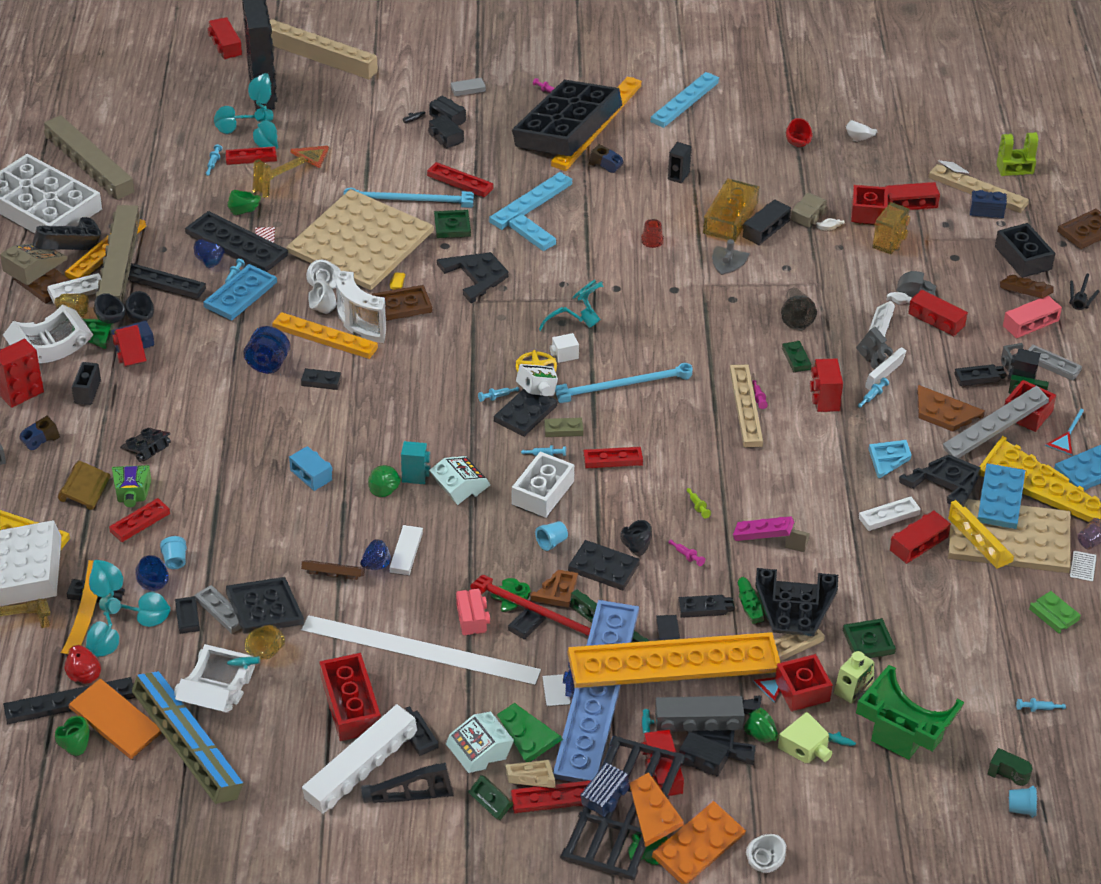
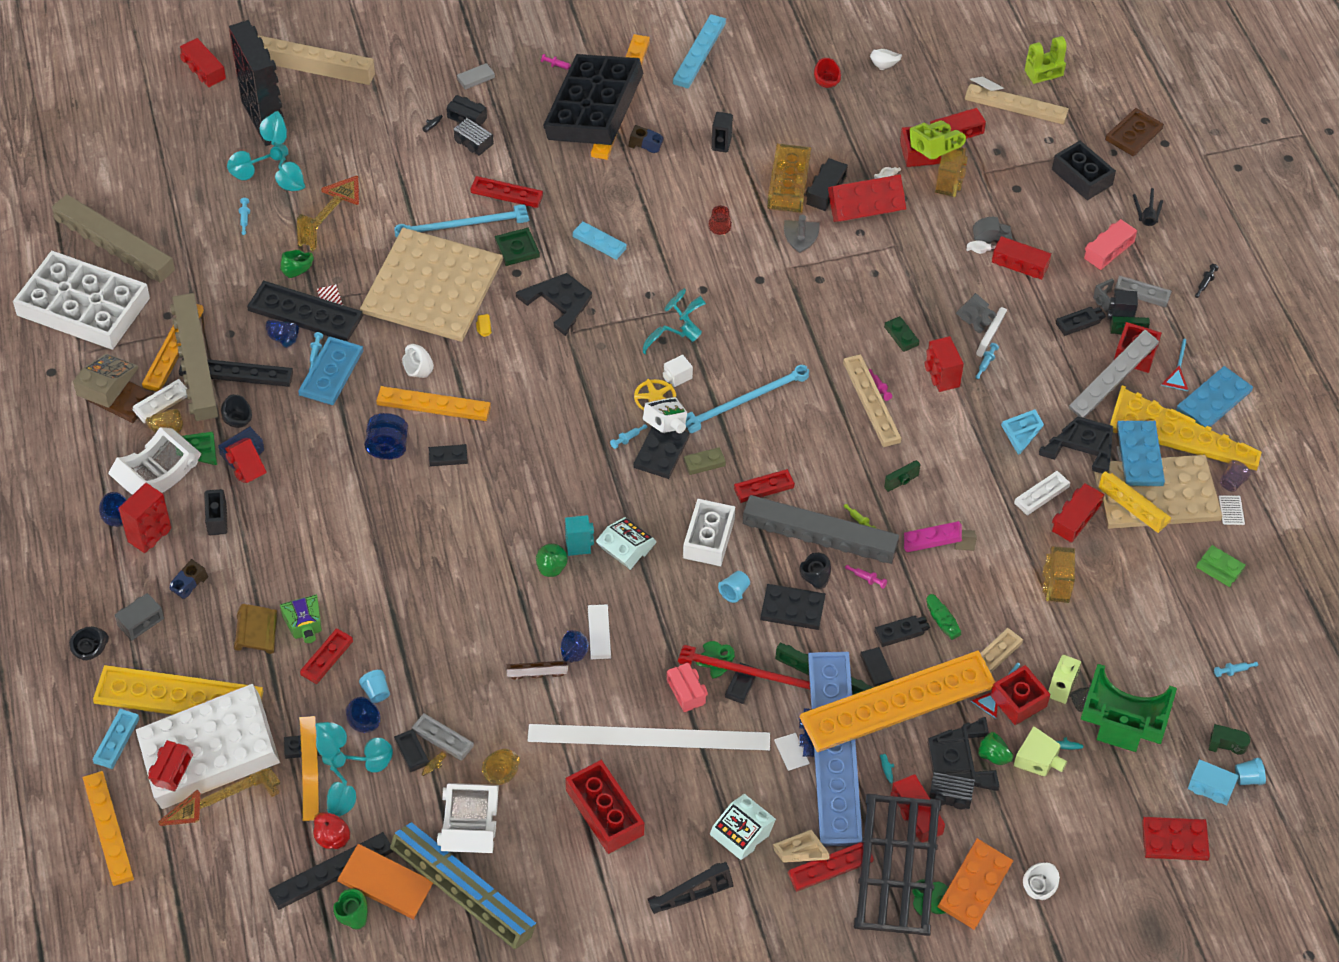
camera: 15 degrees left, 10 degrees up
black beam [32,217,101,250] -> none
black hair [93,293,126,324] -> none
black hinge [120,428,171,462] -> none
red tile [225,147,277,165] -> none
black plate [226,577,304,634] -> none
teal helmet [227,657,260,669] -> none
dark azure brick [289,446,333,491] -> none
white brick [302,704,417,814] -> none
white hat [306,260,341,289] -> none
white window [335,271,386,343] -> none
reddish brown plate [371,285,433,321] -> none
black hinge [405,706,439,756] -> none
dark green plate [468,775,514,821] -> none
medium azure plate [489,172,572,230] -> none
green wing [497,703,563,763] -> none
medium azure piece [521,445,566,457] -> none
dark orange wing [531,570,578,608] -> none
dark blue brick [580,762,630,817] -> none
orange wing [629,773,684,847] -> none
dark grey brick [655,696,744,731] -> none
black wedge [755,568,839,636] -> none
clear smoke cone [781,288,818,331] -> none
dark tan brick [791,193,828,228] -> none
dark green plate [843,618,896,658] -> none
white plate [868,301,895,337] -> none
dark orange wing [917,385,985,432] -> none
dark blue brick [969,190,1007,219] -> none
reddish brown plate [1000,275,1054,299] -> none
none -> clear yellow helmet [421,751,446,776]
none -> dark grey brick [743,495,900,564]
none -> red brick [828,174,907,222]
none -> dark green plate [884,460,921,492]
none -> lime brick [910,121,966,159]
none -> clear yellow brick [1042,546,1075,603]
none -> red plate [1142,817,1210,861]
none -> medium azure brick [1188,759,1239,805]

